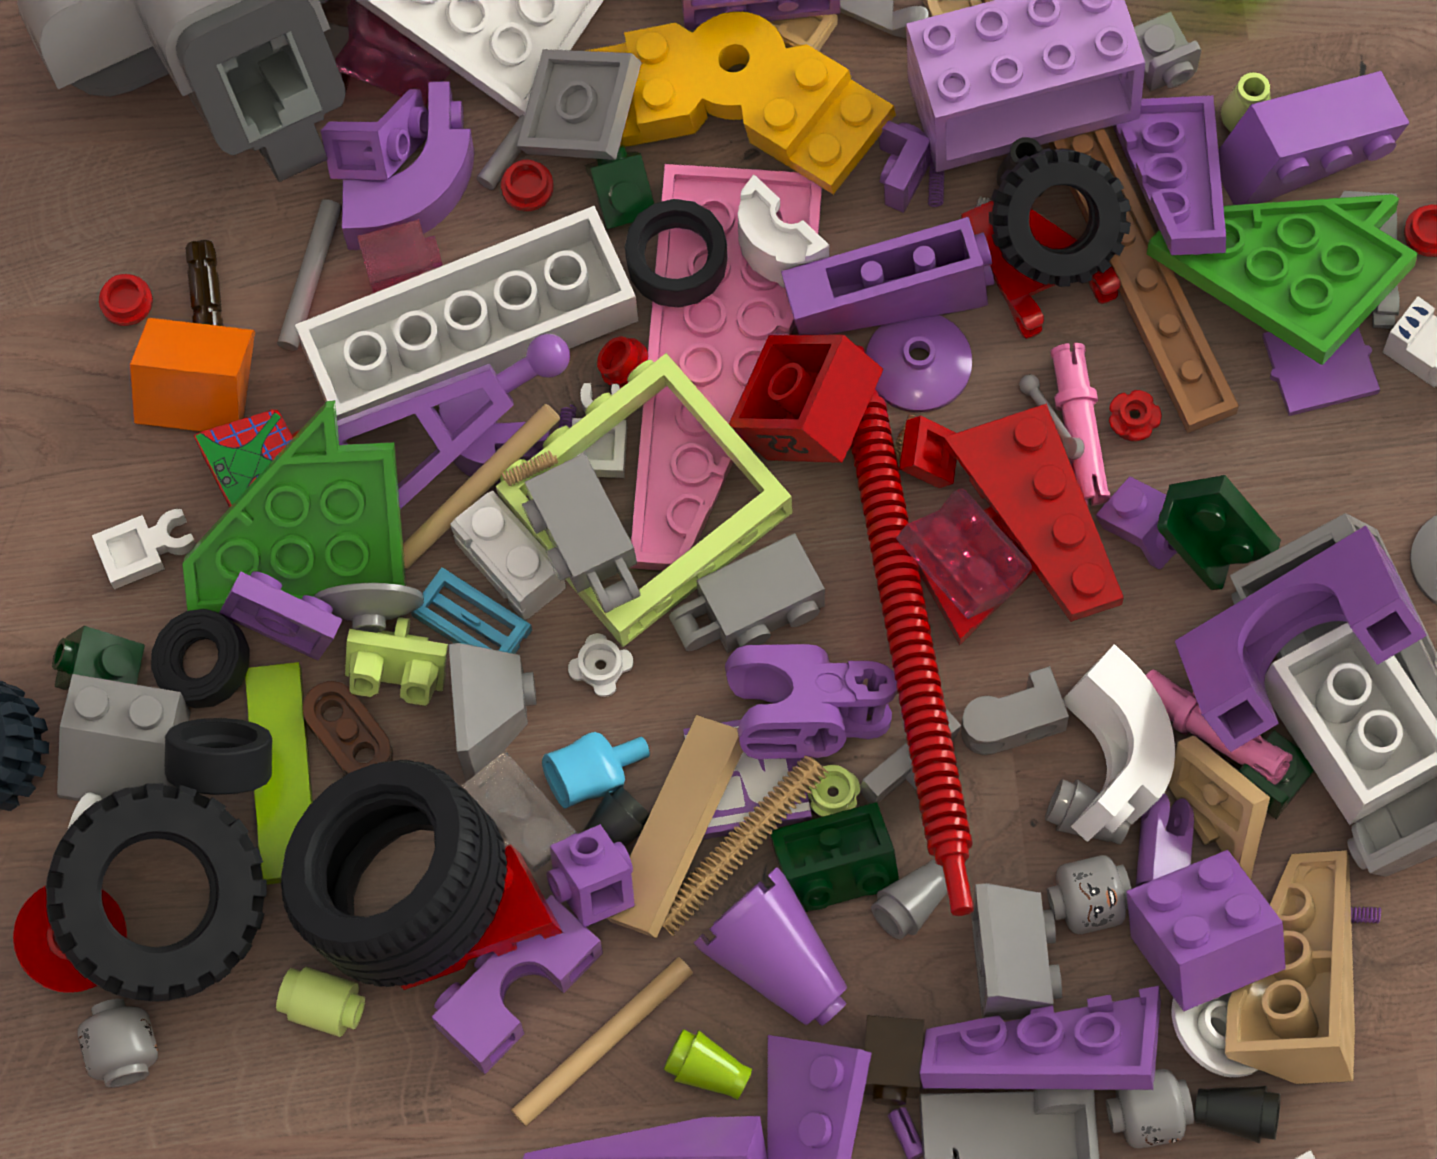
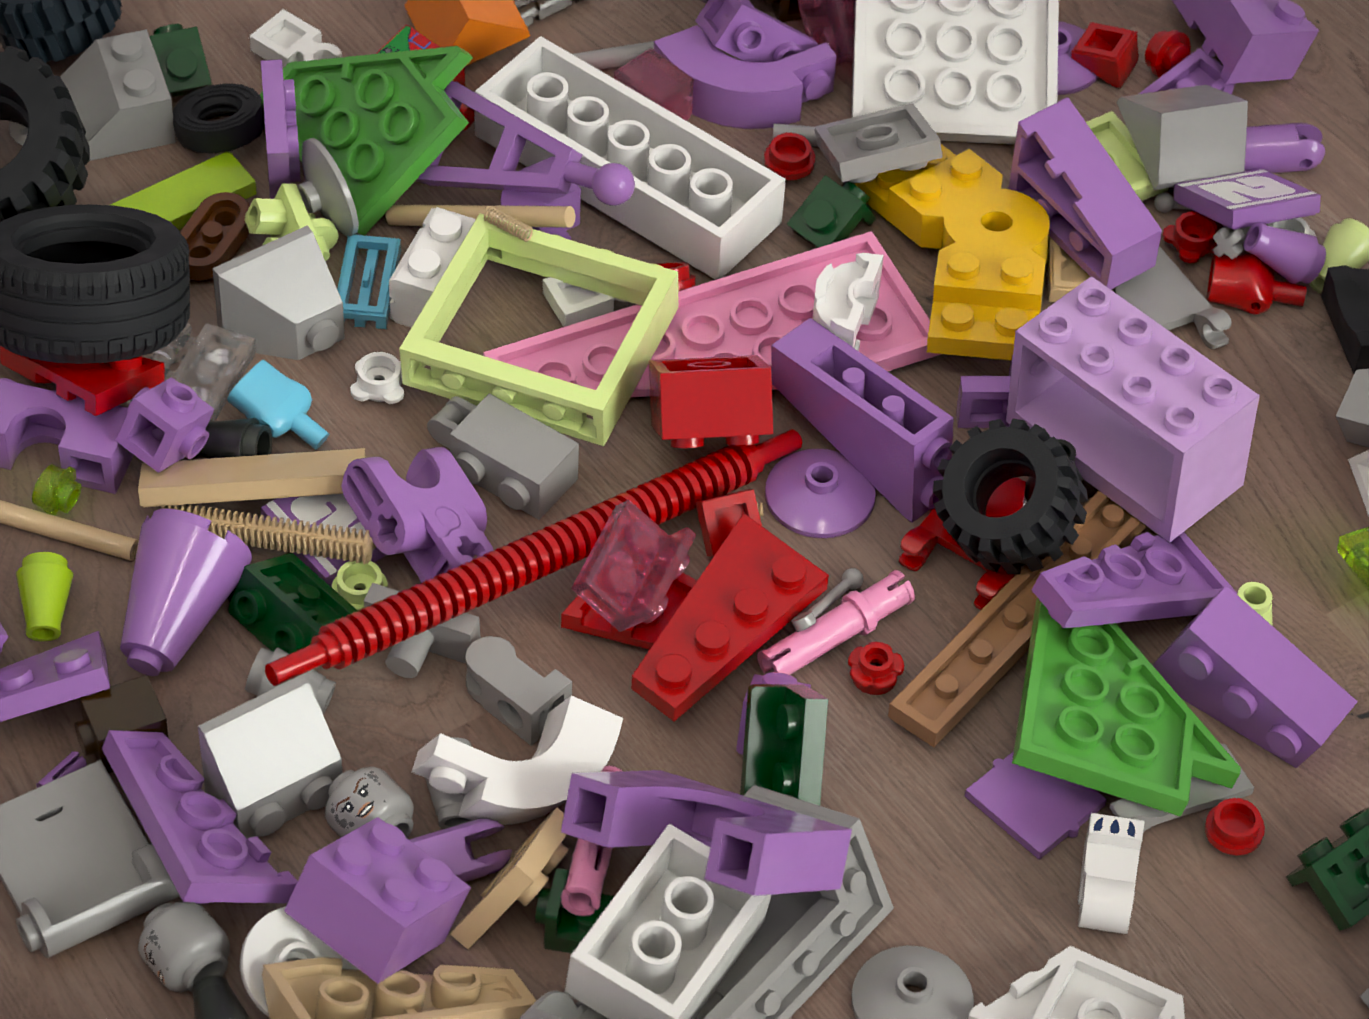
camera: 55 degrees right, 20 degrees down
black tyre [164,718,273,795] -> none
light grey brick [522,453,641,613] -> none
black tyre [625,199,727,308] -> none
light grey bracket [1134,11,1202,92] -> none
none -> clear neon green plate [32,464,82,516]

